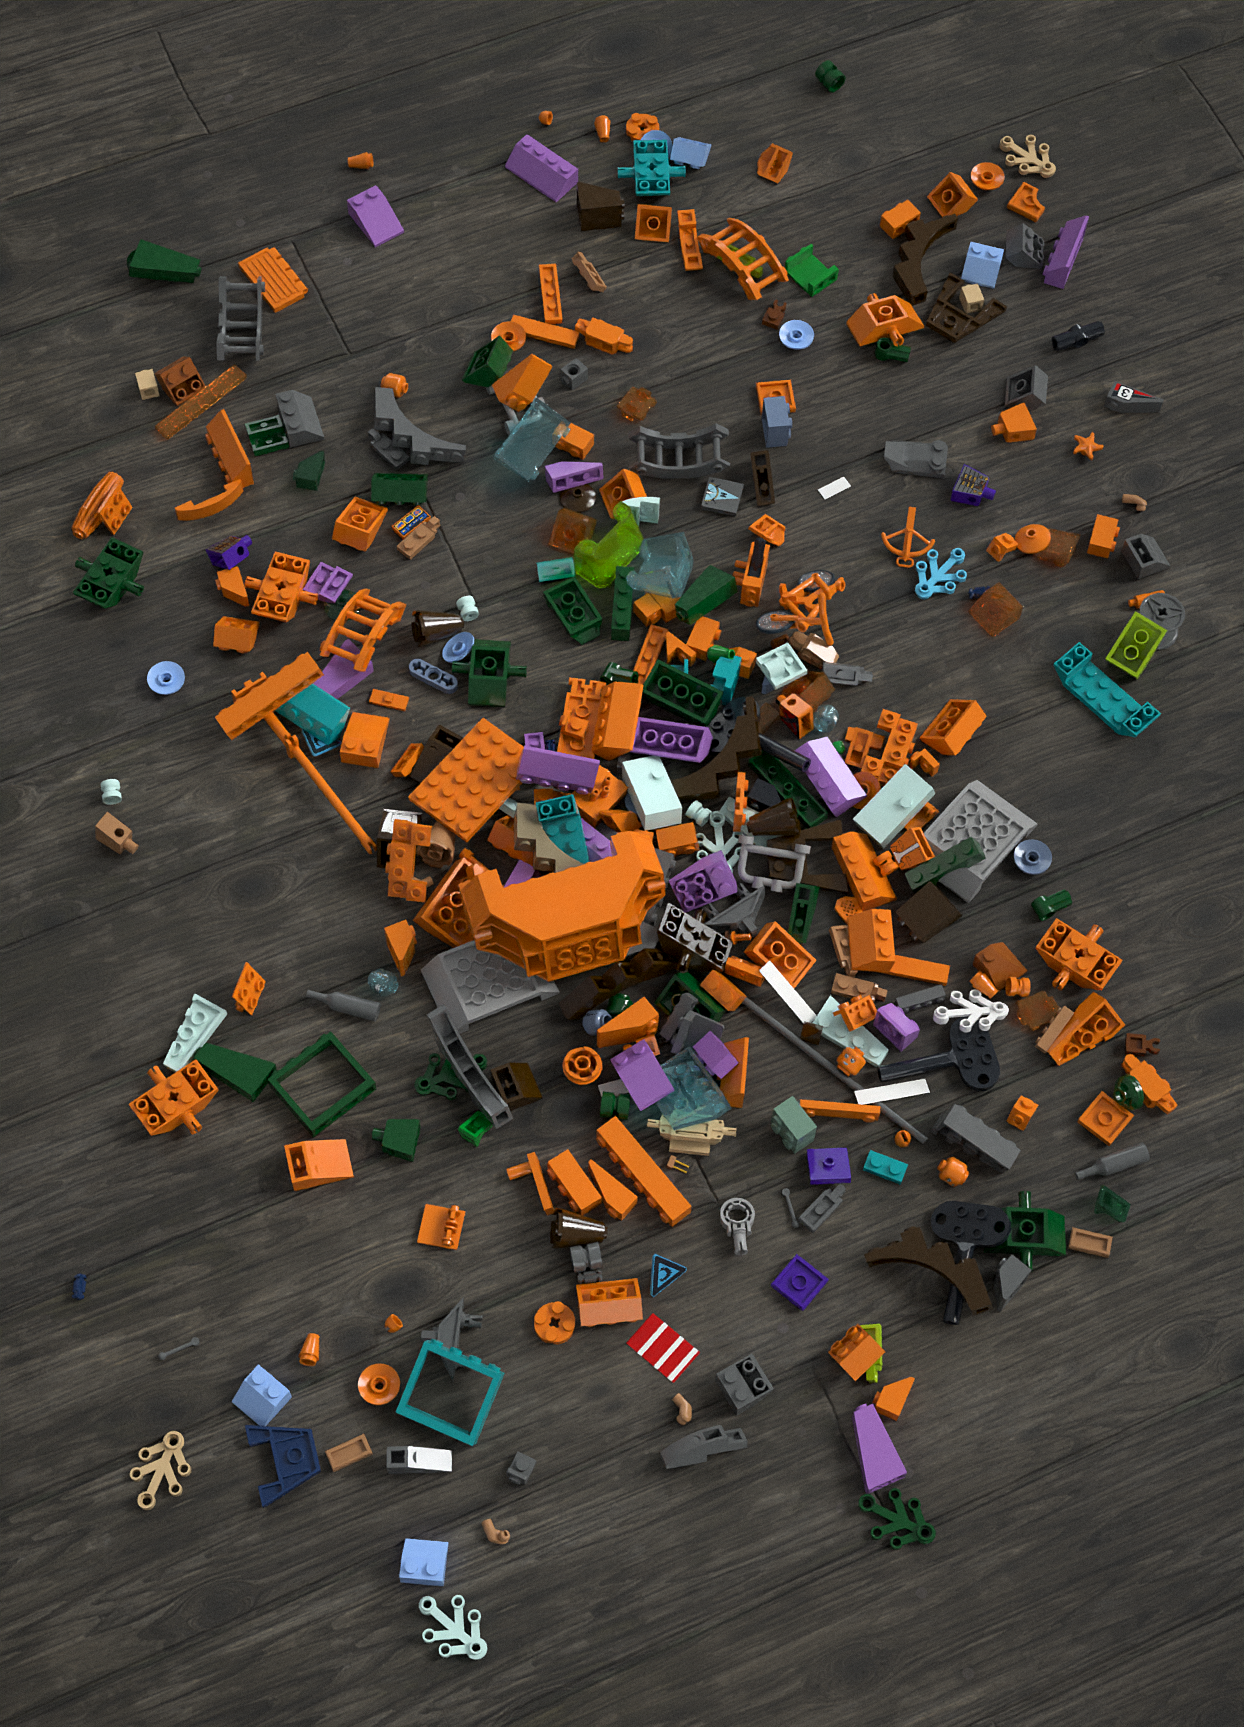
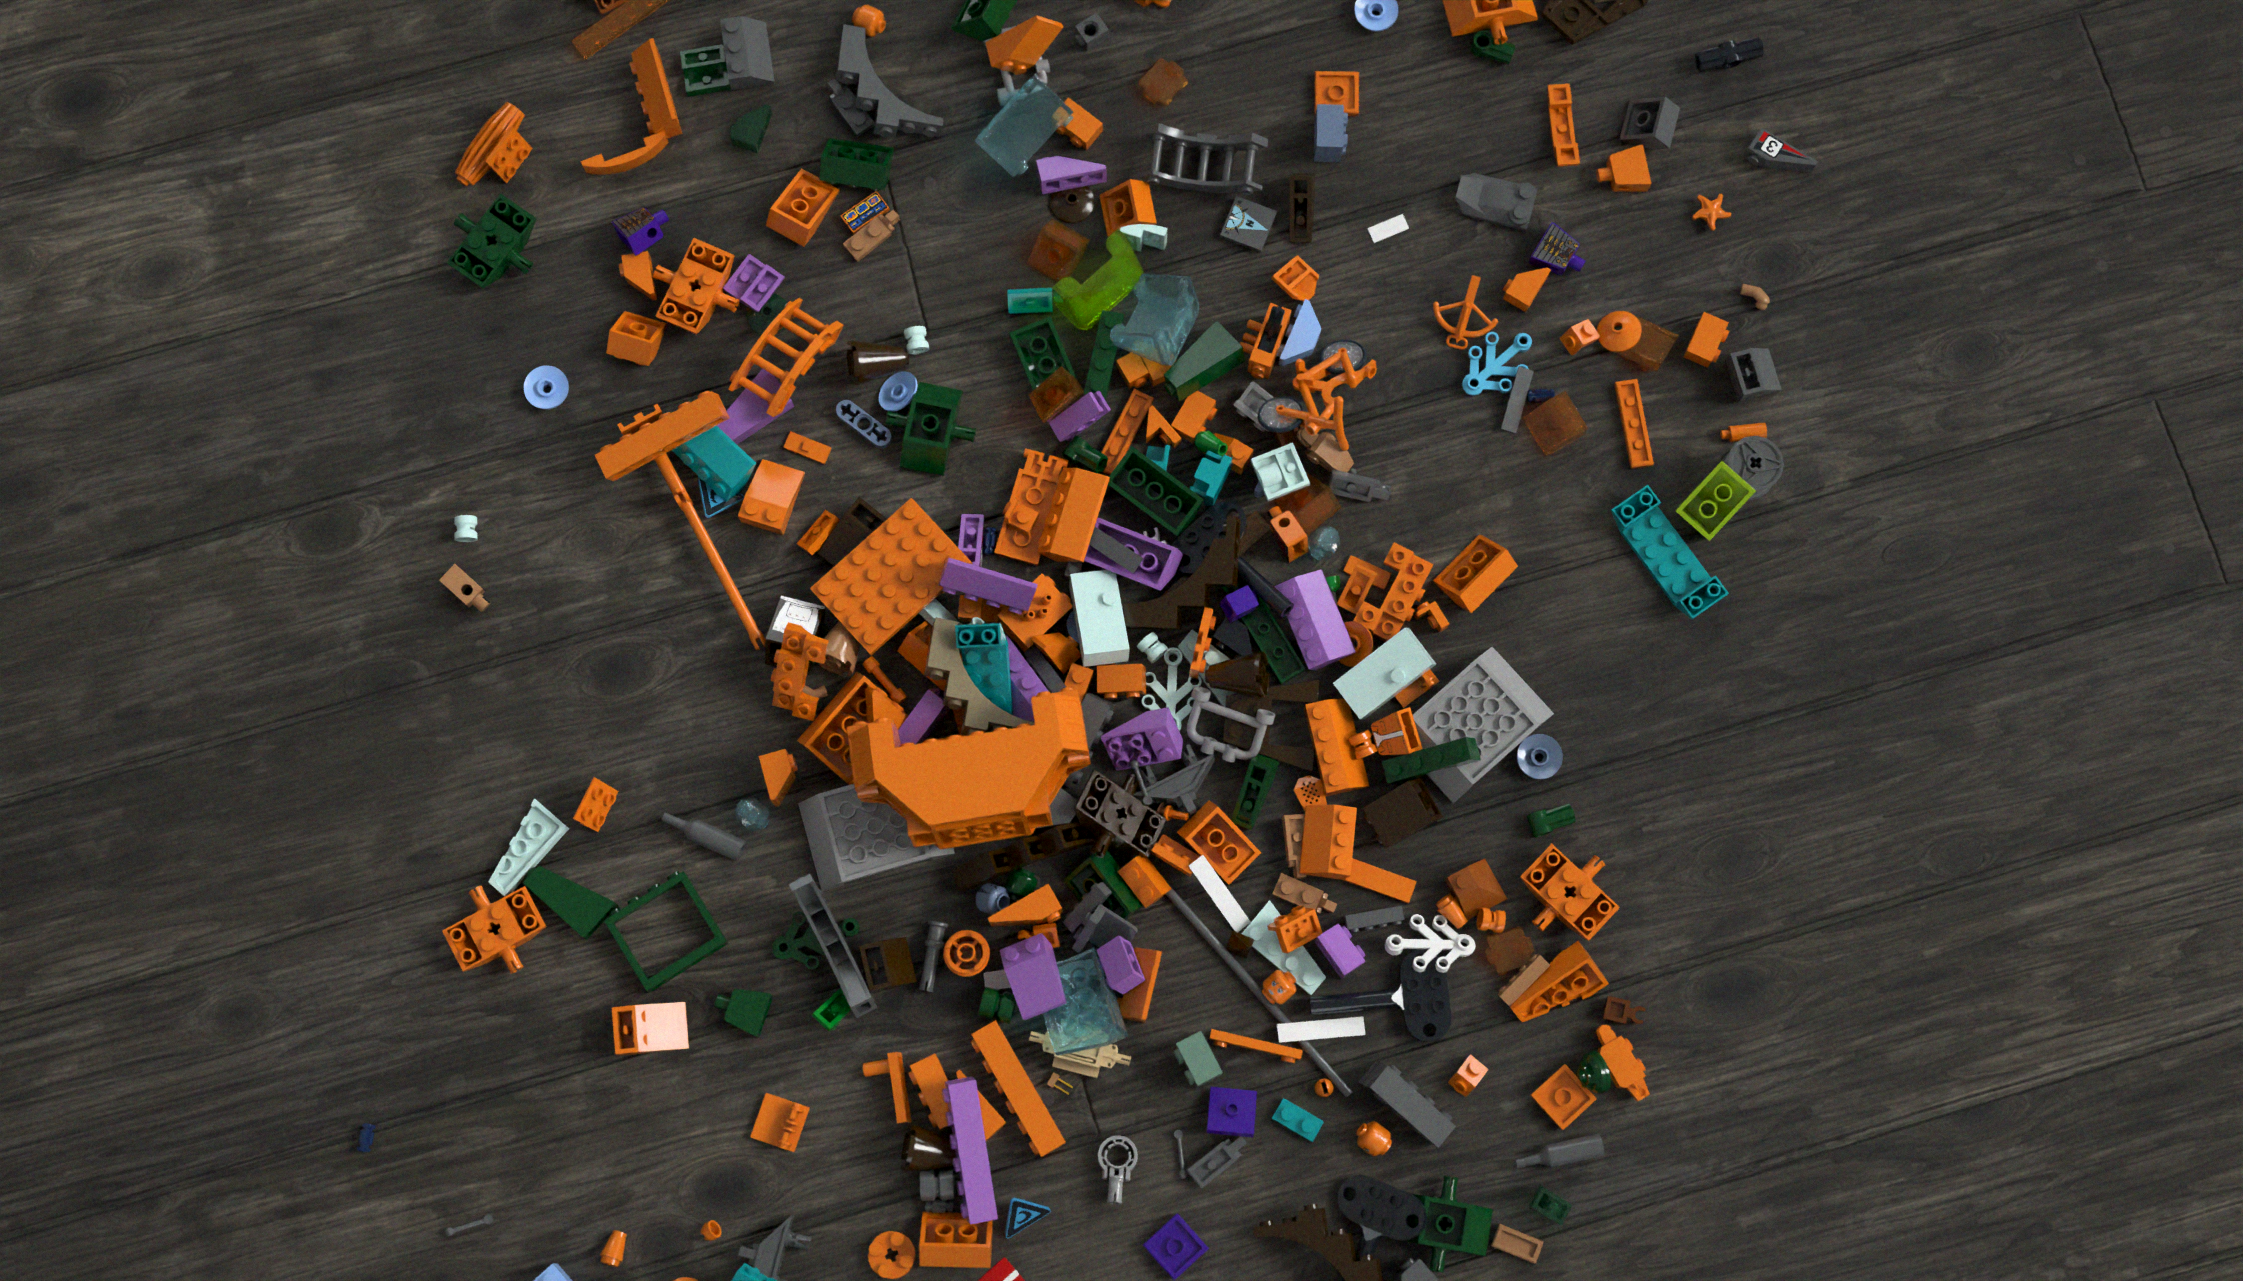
camera: 10 degrees right, 15 degrees up
none -> dark grey pin [918,920,948,992]
none -> medium lavender brick [942,1076,998,1225]
none -> clear orange slope [1029,366,1084,423]
none -> medium lavender piece [1049,391,1111,442]
none -> dark grey piece [1089,527,1143,573]
none -> dark grey hinge [1130,760,1152,806]
none -> dark purple brick [1219,585,1259,623]
none -> light grey bracket [1233,381,1287,432]
none -> light blue slope [1277,299,1321,366]
none -> dark grey piece [1501,366,1534,433]
none -> orange slope [1503,267,1551,312]
none -> orange slope [1547,83,1580,167]
none -> orange tile [1614,379,1654,469]

